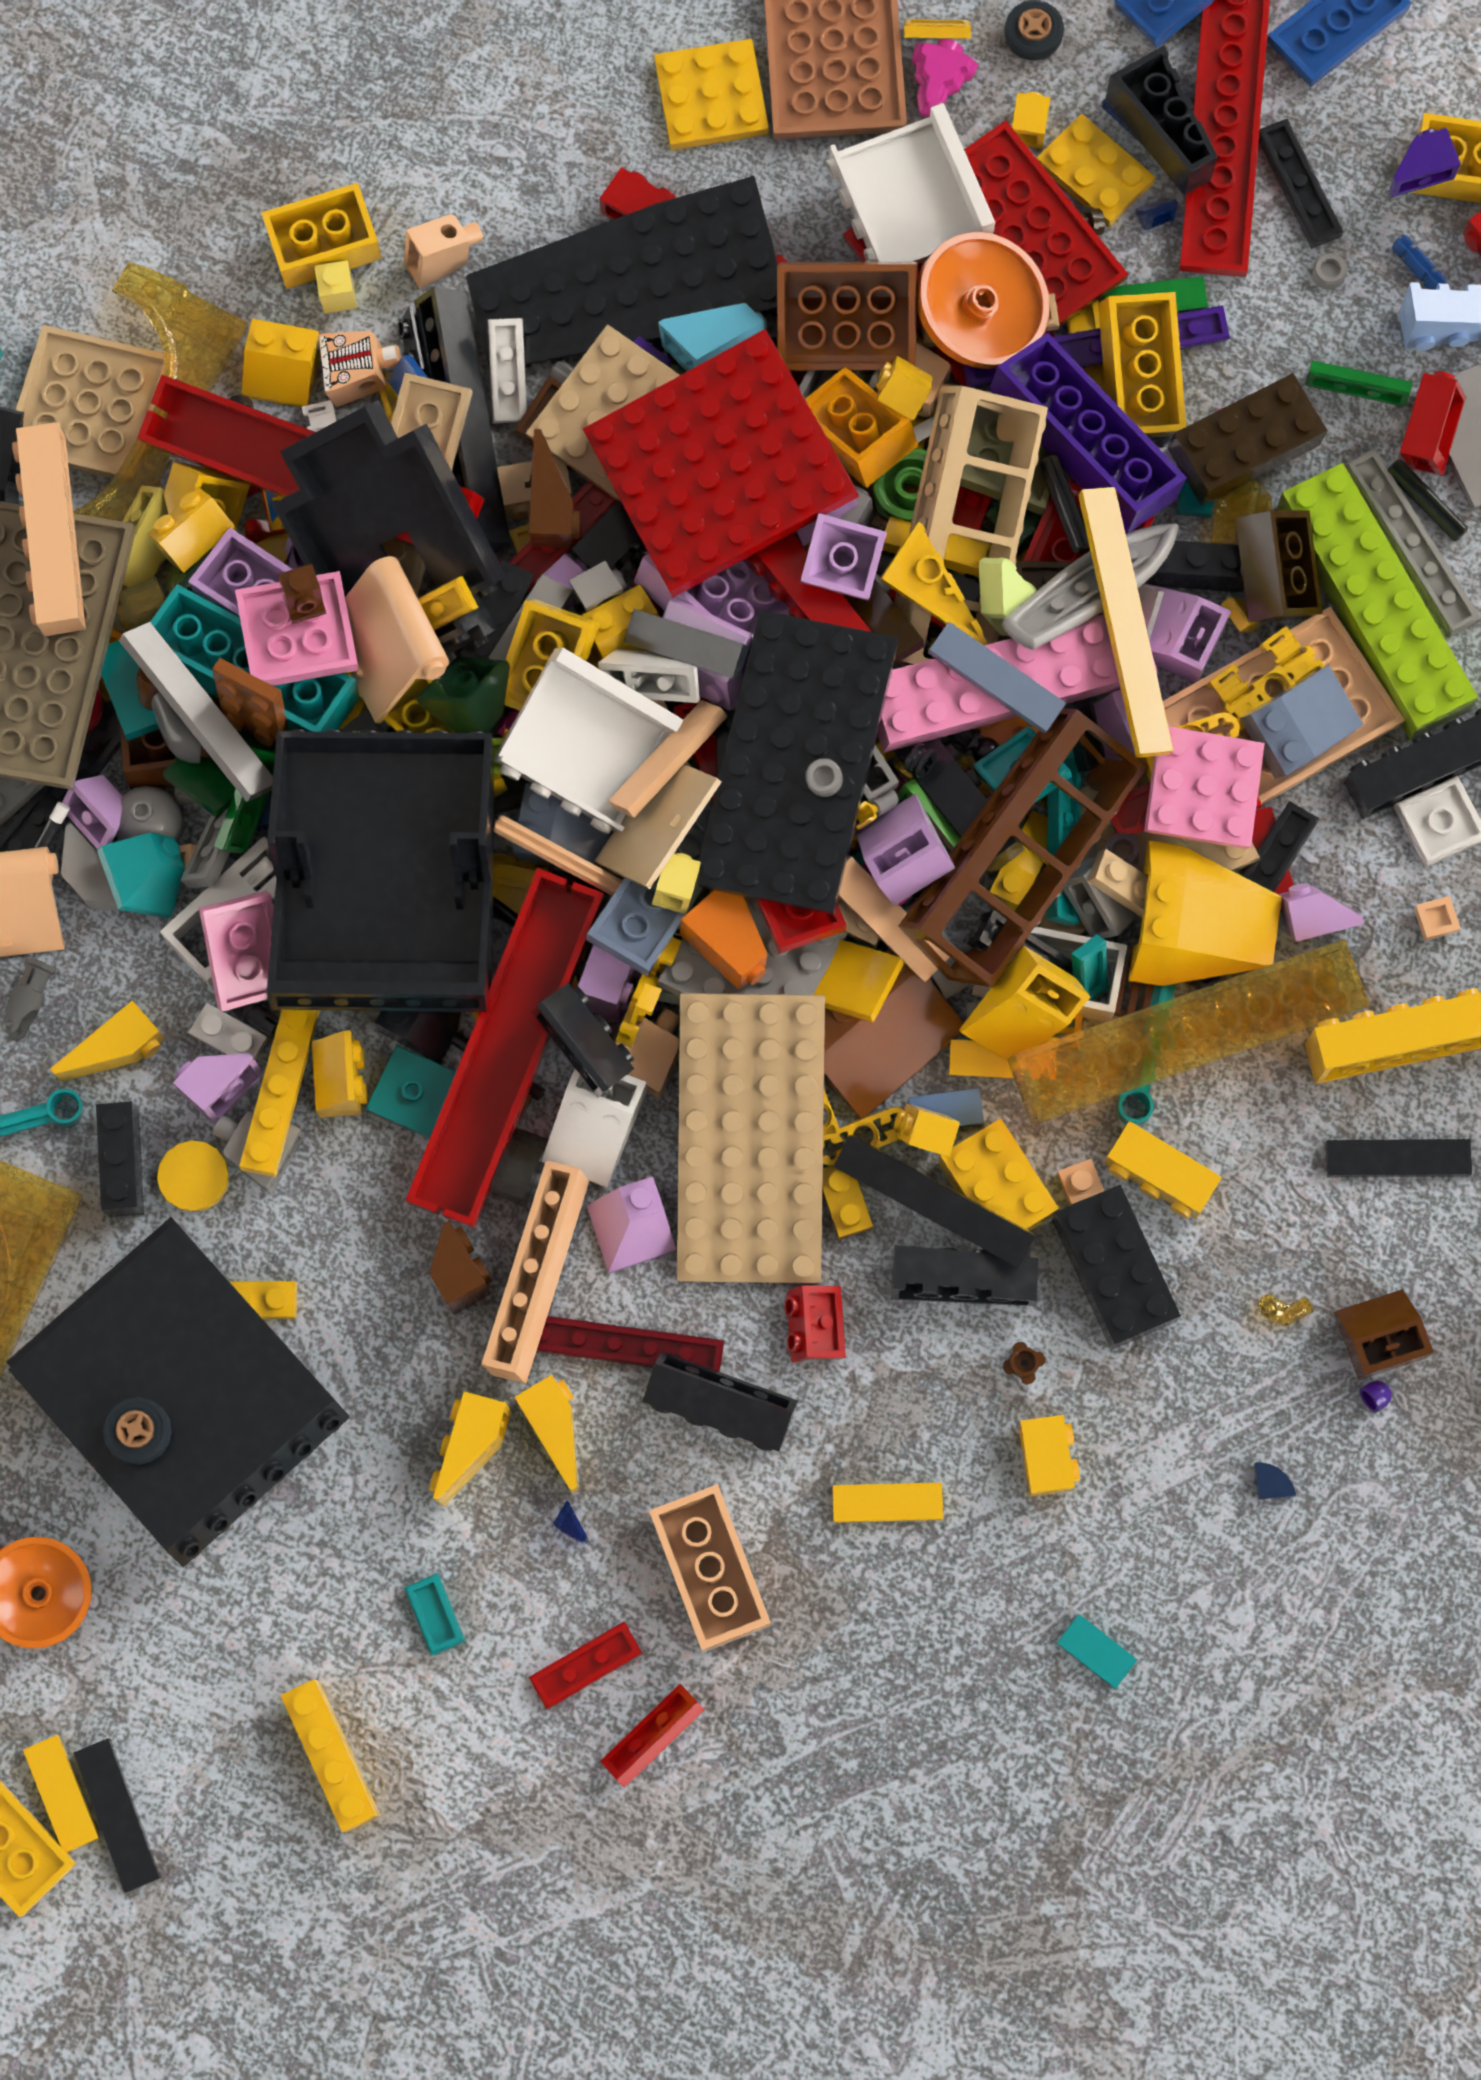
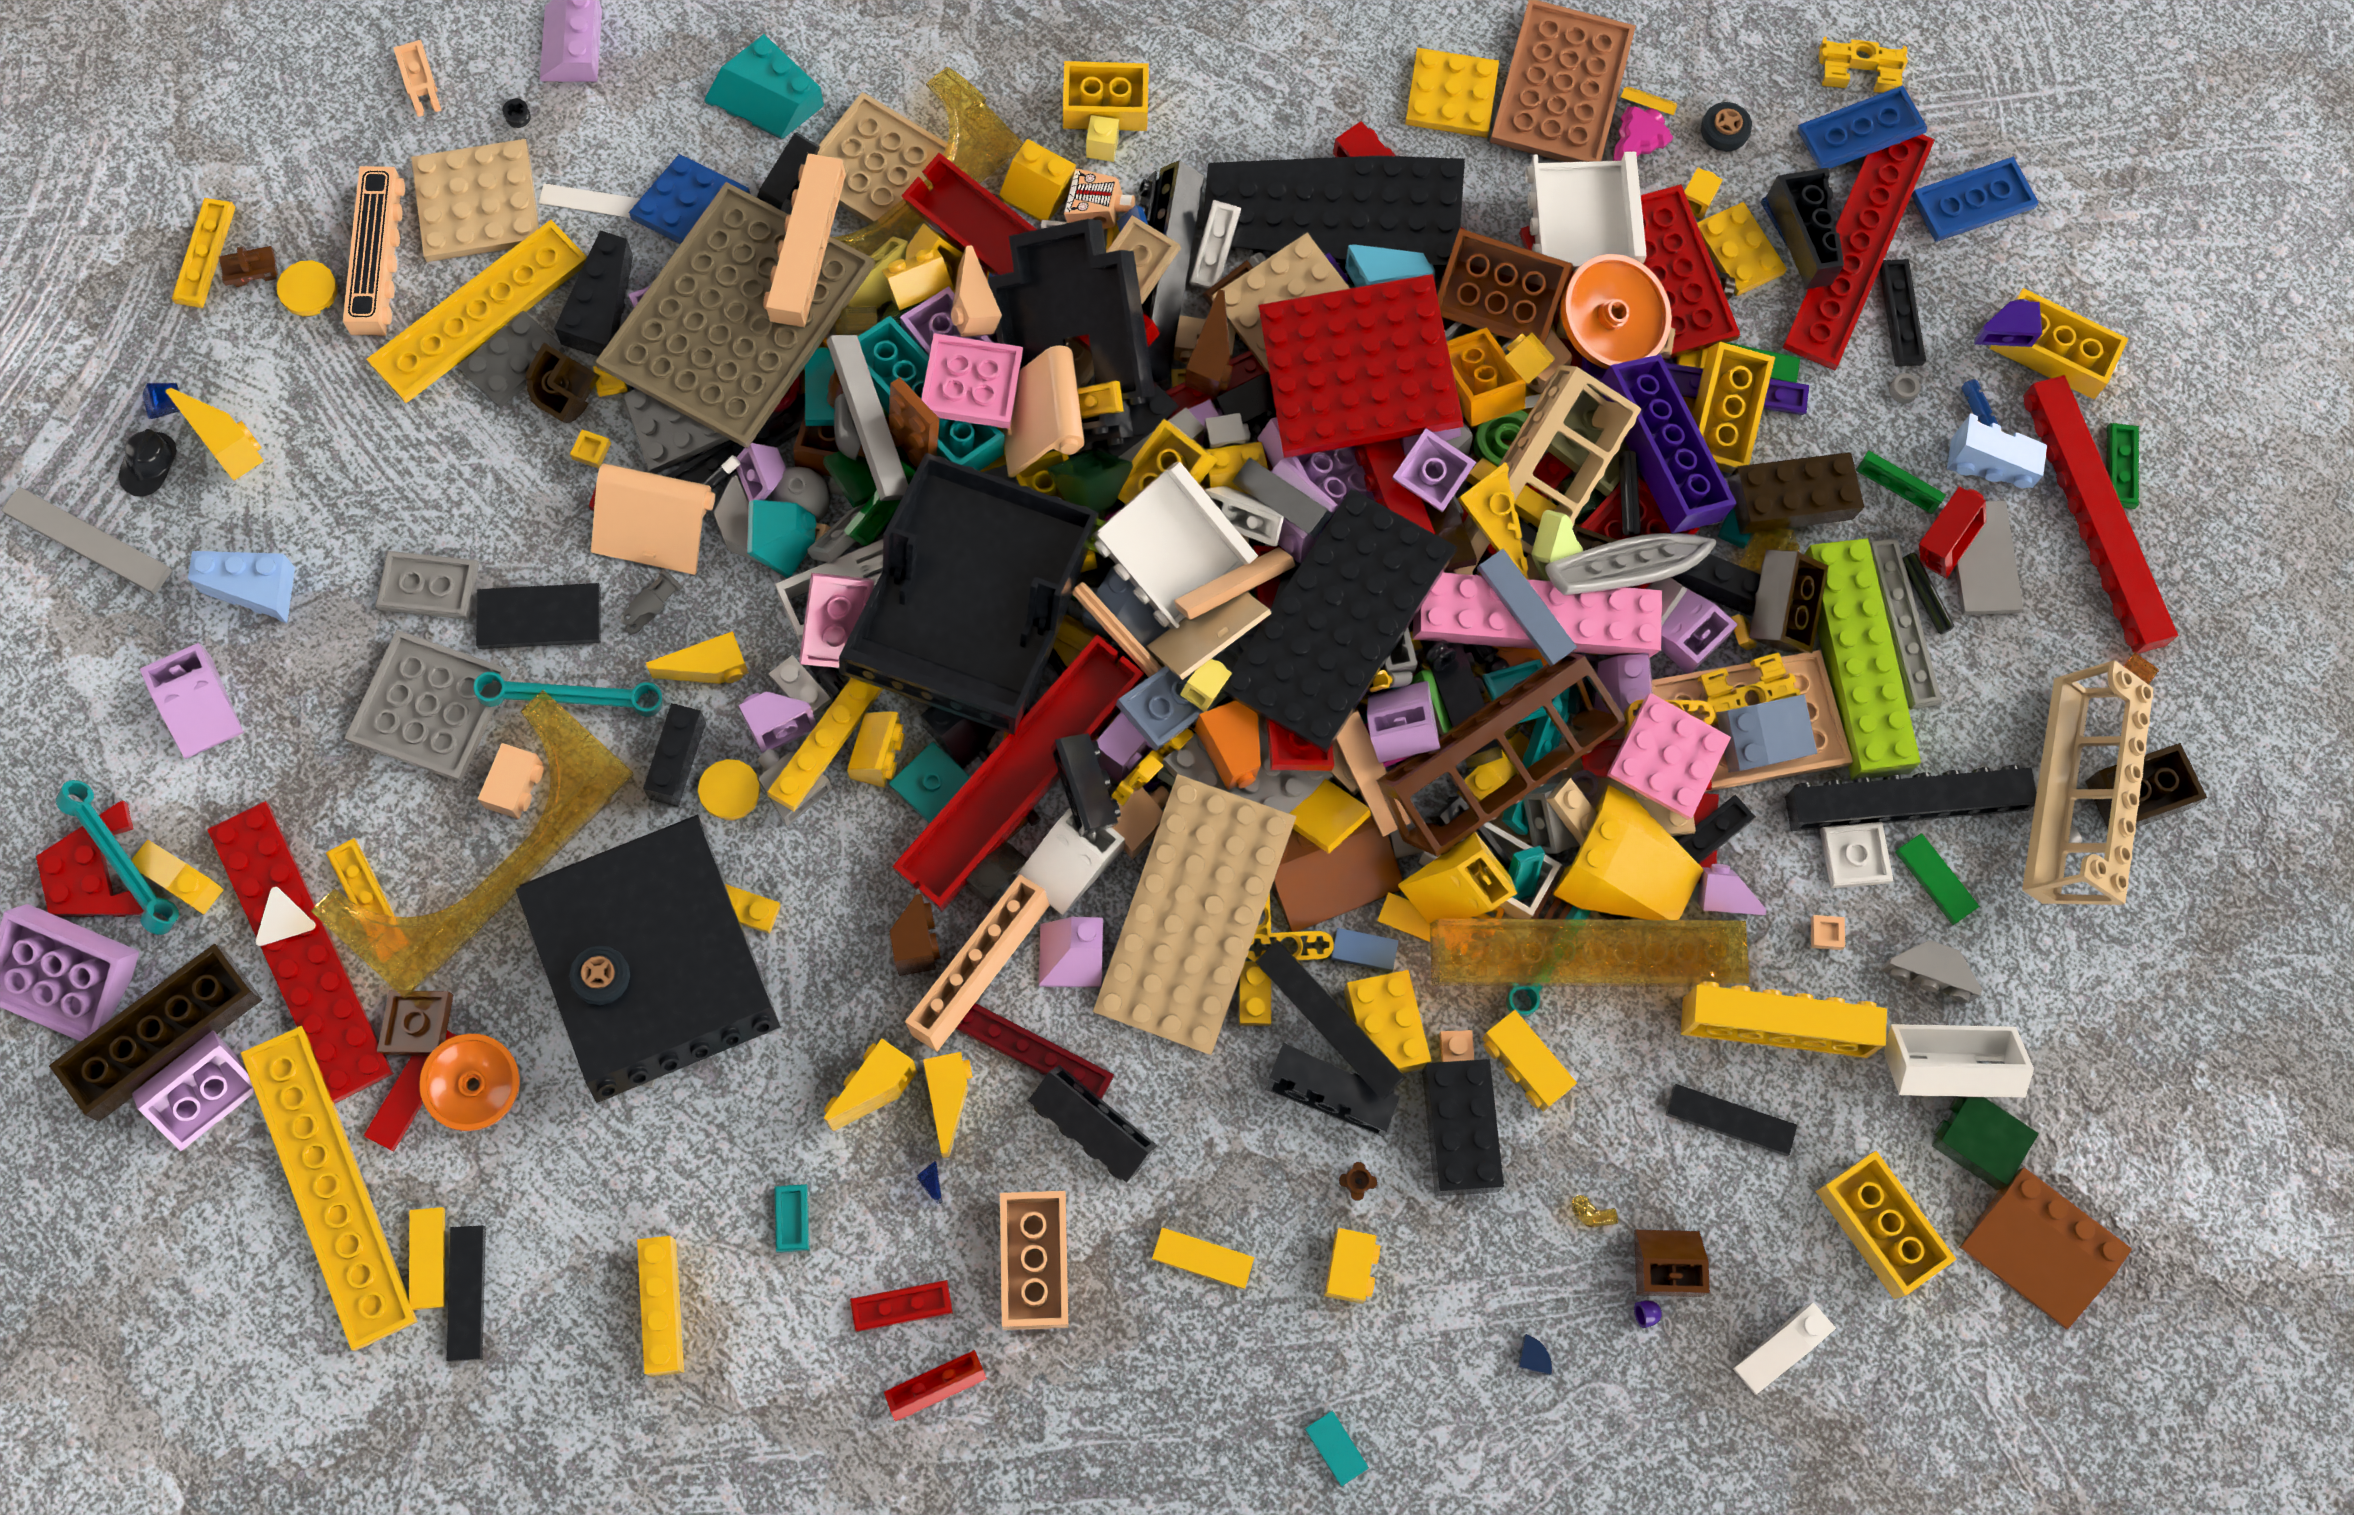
camera: 10 degrees right, 5 degrees down
reddish brown brick [278,564,326,624] -> none
light nougat torso [403,214,483,289] -> none
red bracket [784,1286,846,1362] -> none
light grey tile [806,759,843,797] -> none
yellow brick [894,1103,960,1157] -> none
tile [1078,487,1173,758] -> none
clear blue slope [1135,198,1178,231] -> none
none -> light nougat slope [951,246,1002,337]

